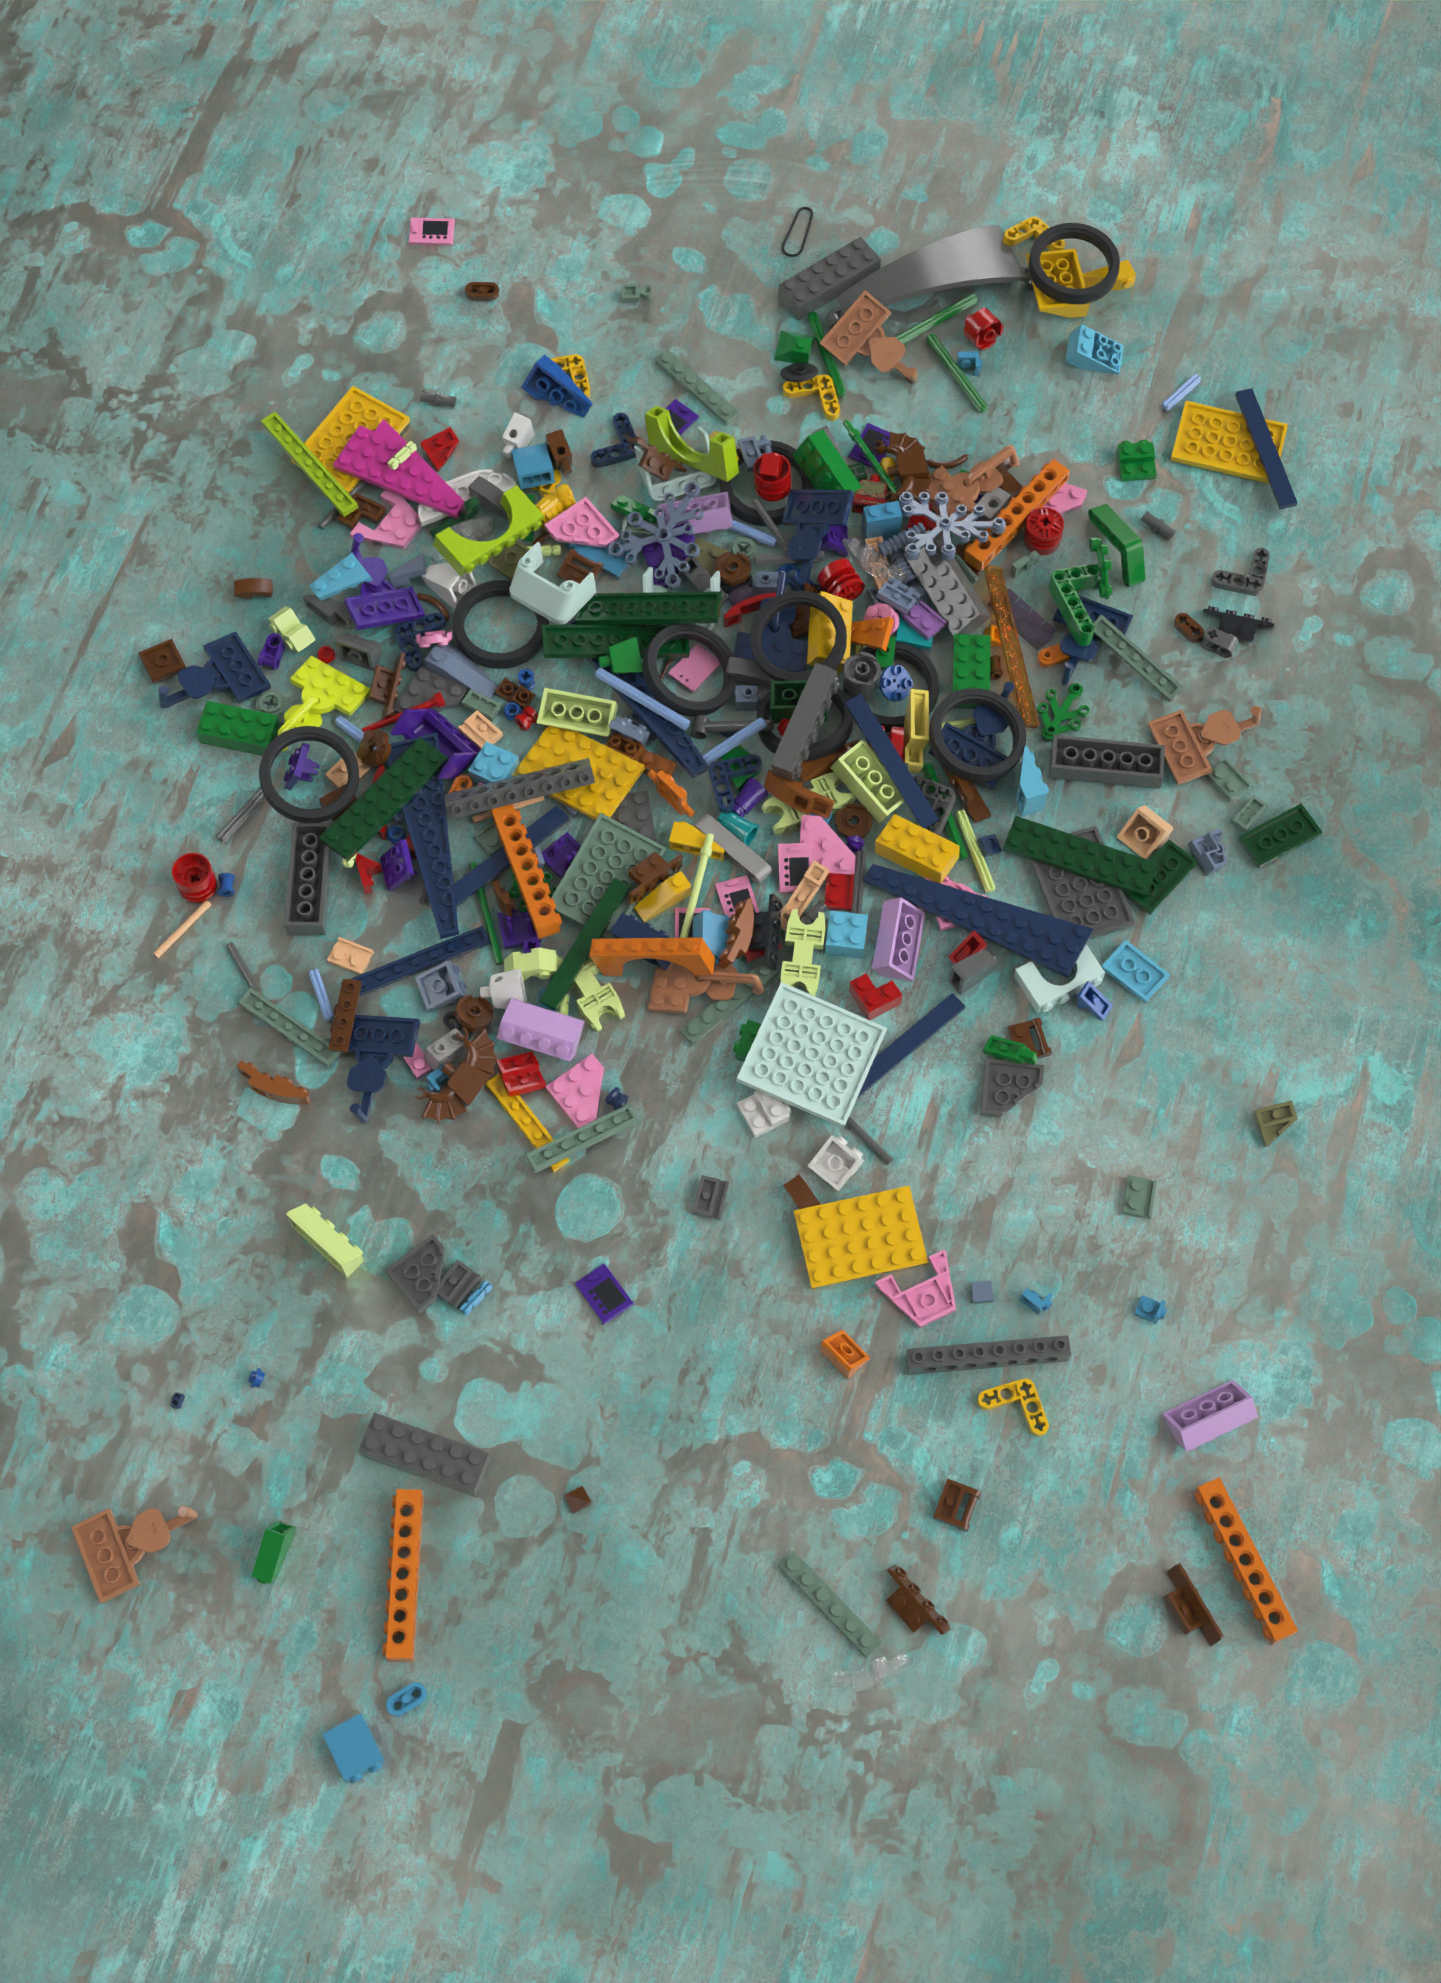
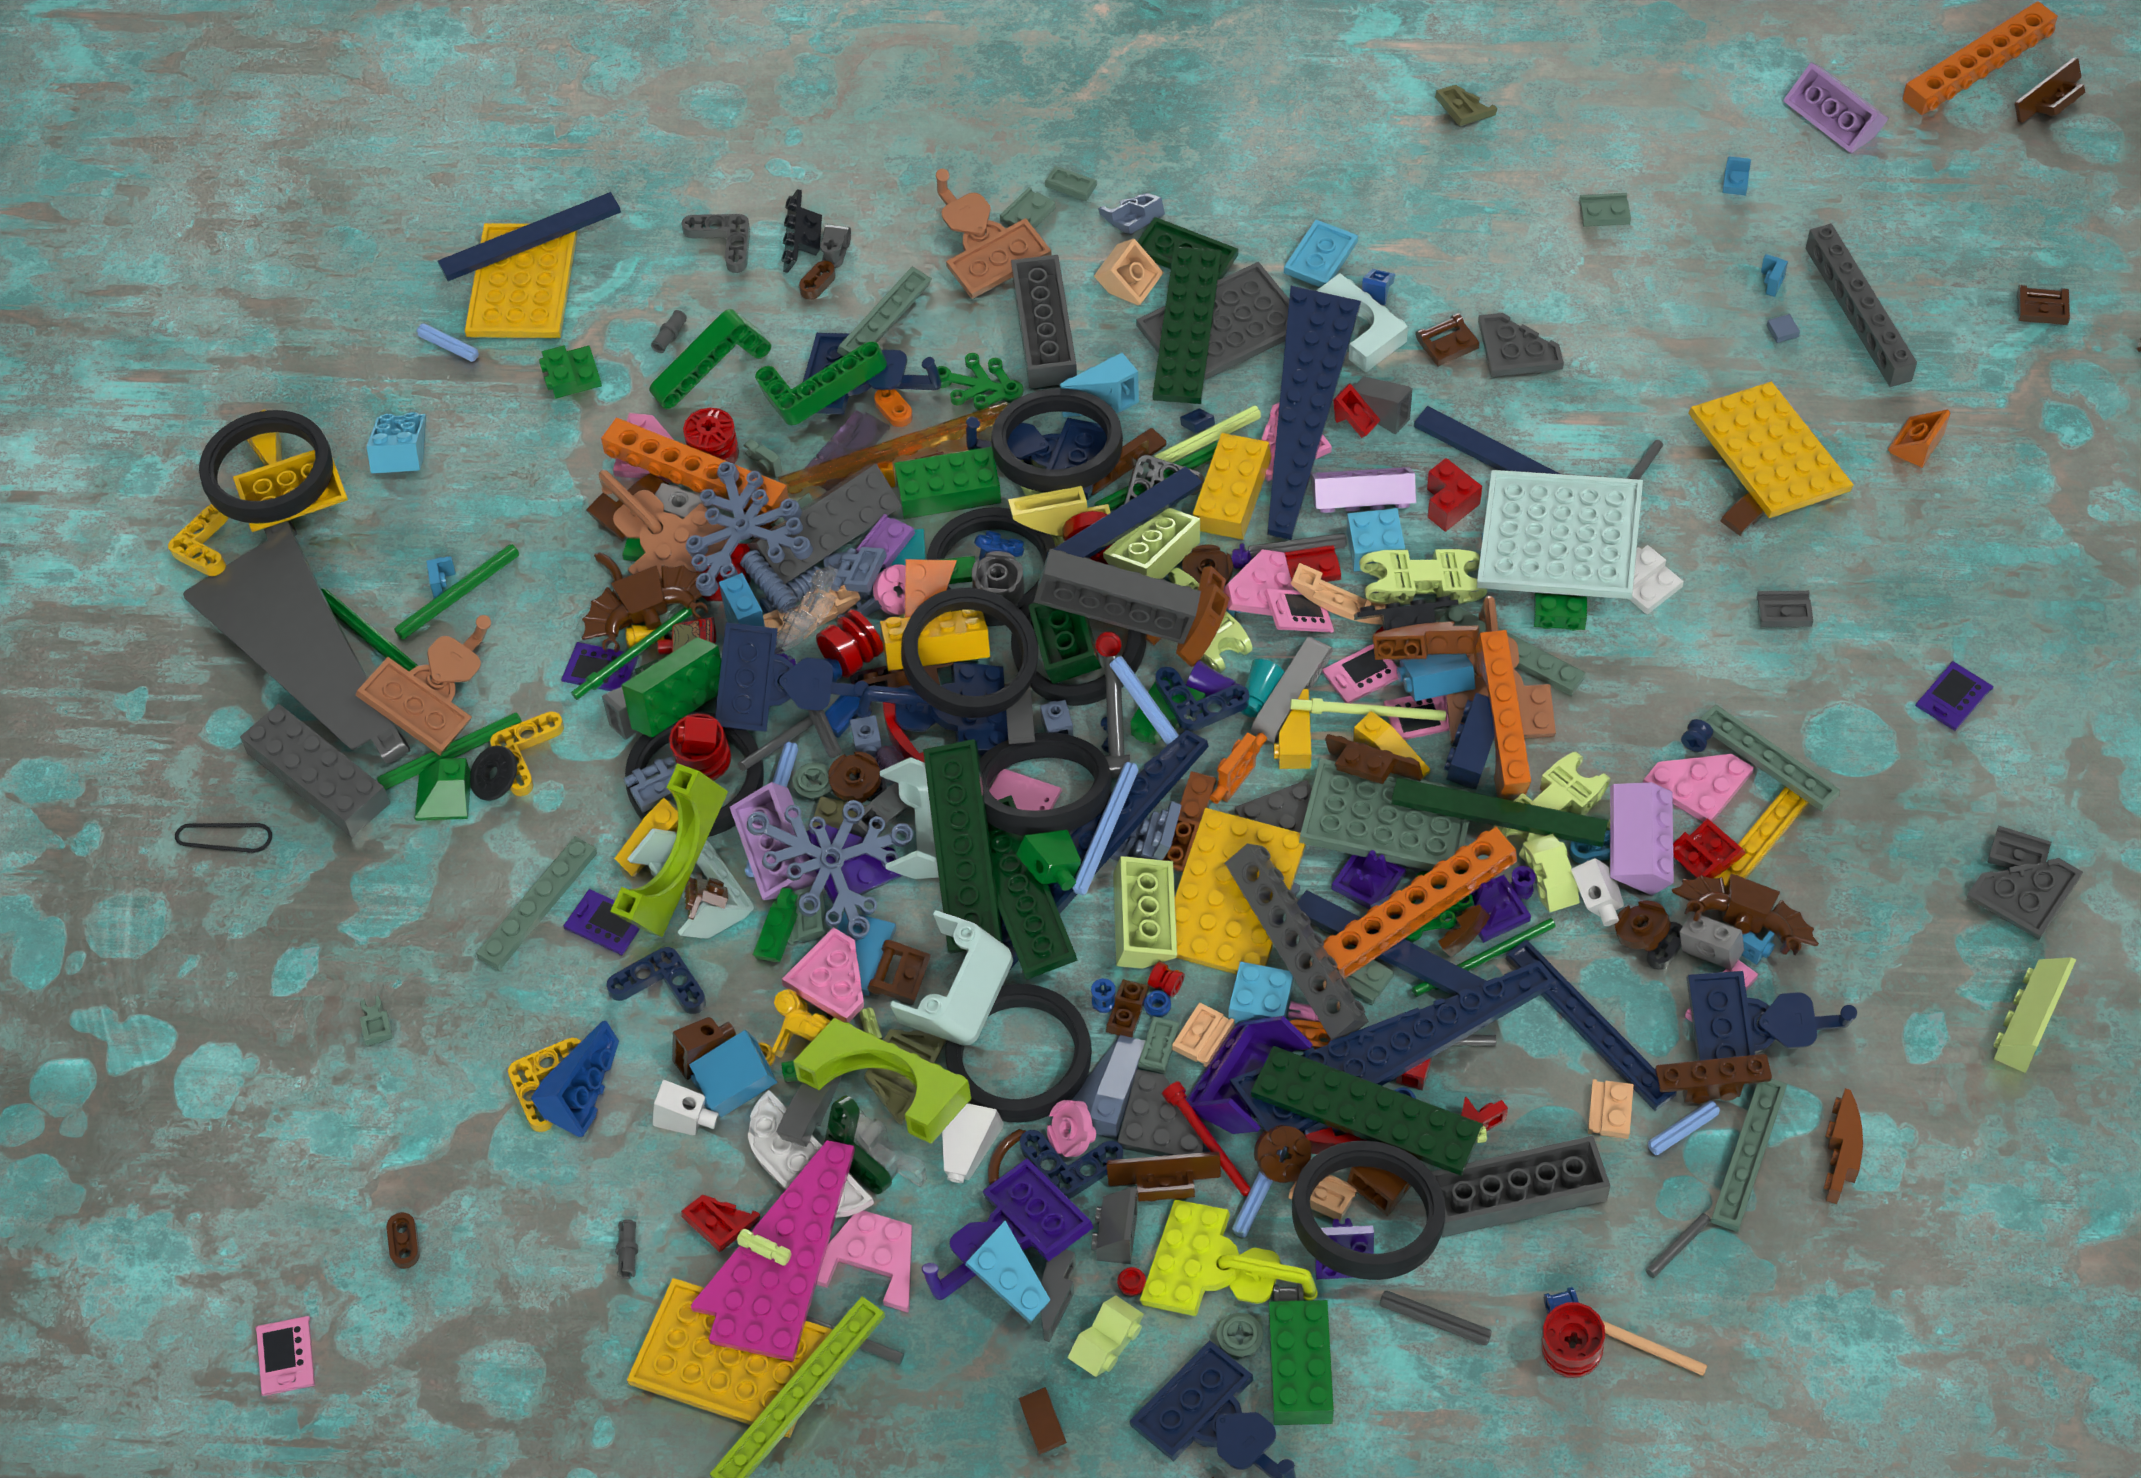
camera: 100 degrees left, 10 degrees down
dark purple piece [258,633,285,670] -> none
reddish brown plate [337,492,387,530] -> none
dark purple plate [380,839,418,891] -> none
sand blue slope [389,553,426,588] -> none
sand blue plate [415,960,467,1012] -> none
dark azure axle [459,1280,492,1315] -> none
dark grey pin [800,901,828,925] -> none
white plate [808,1135,865,1191] -> none
bright pink wing [875,1249,956,1328] -> none
red brick [963,307,1003,350] -> none
yellow beam [977,1378,1049,1437] -> none
green hinge [983,1035,1038,1065] -> none
green plant [1089,537,1112,599] -> none
dark green plate [1238,803,1323,868] -> none

